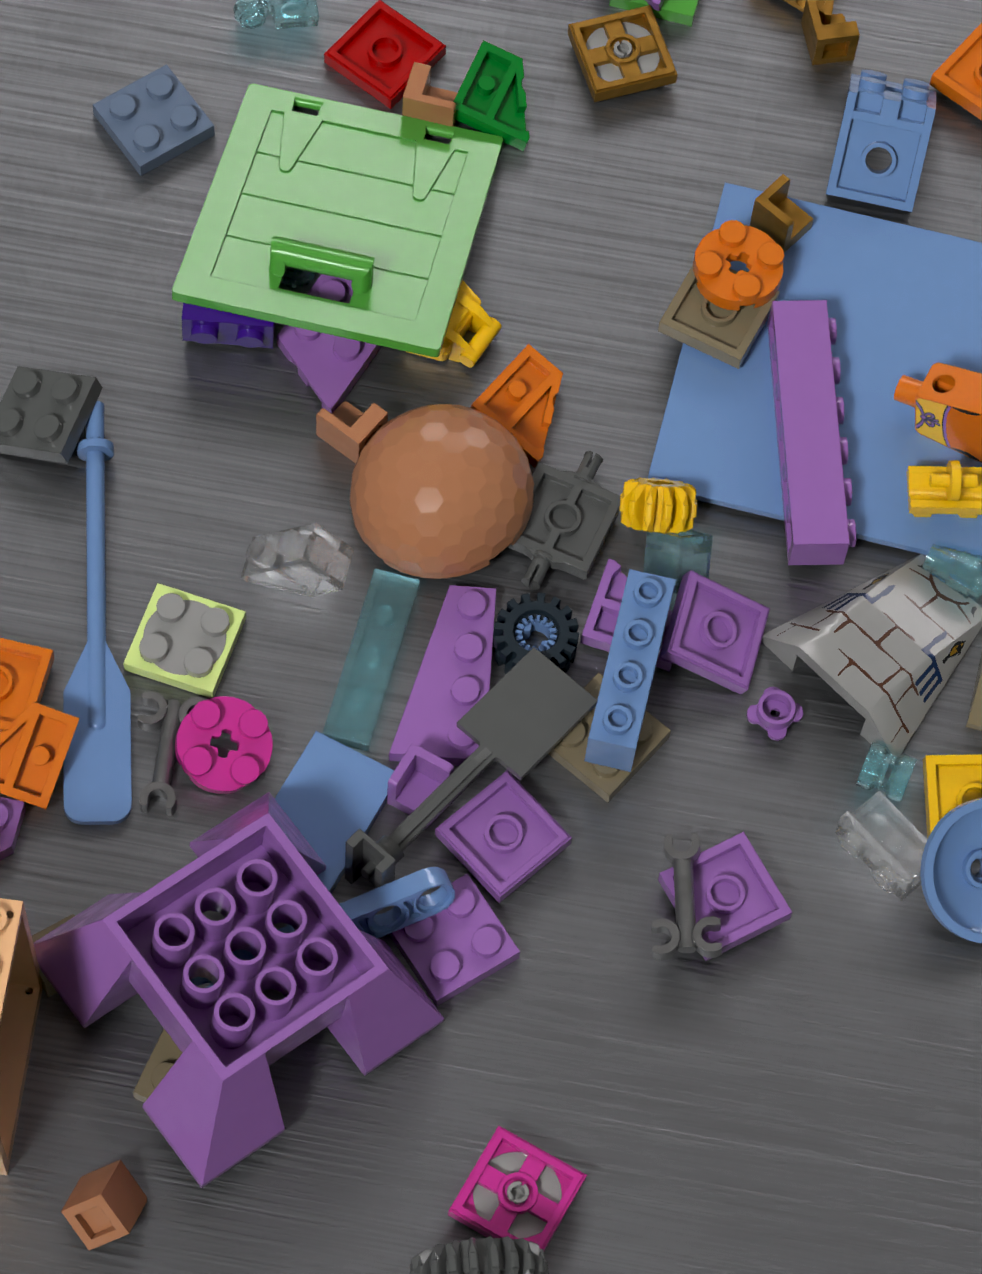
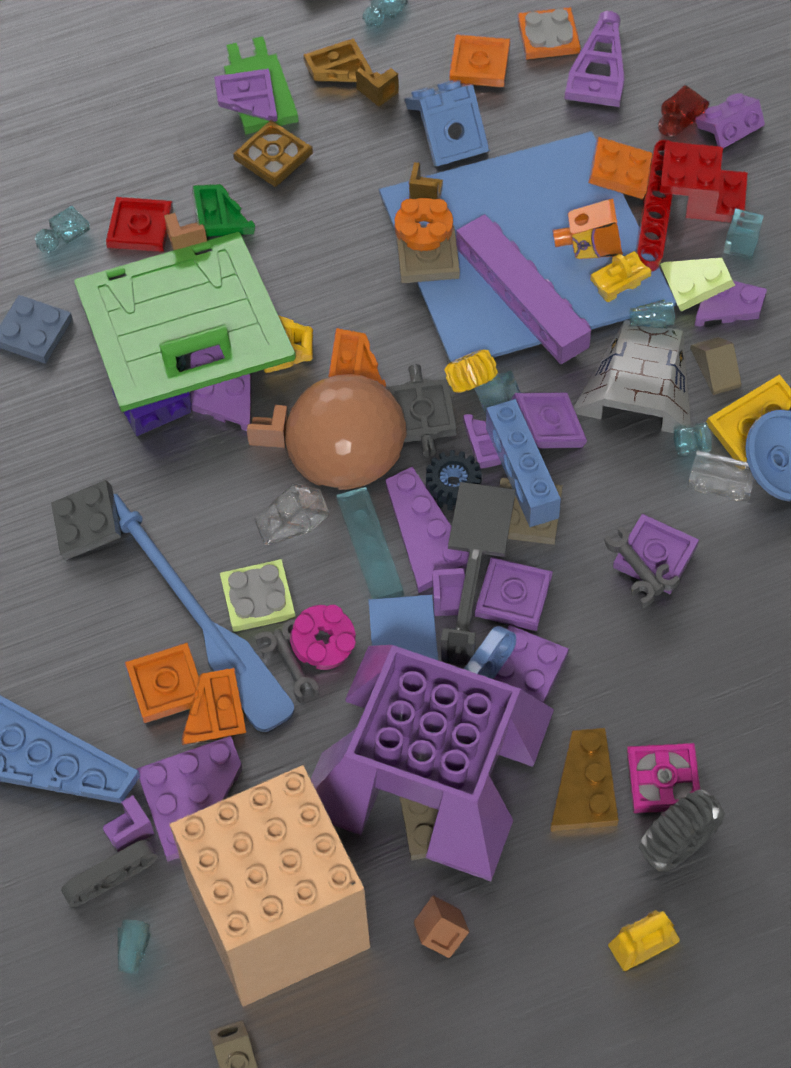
camera: 25 degrees left, 5 degrees down
medium lavender plate [746,687,803,741] -> none
none -> pearl gold wing [550,728,619,831]

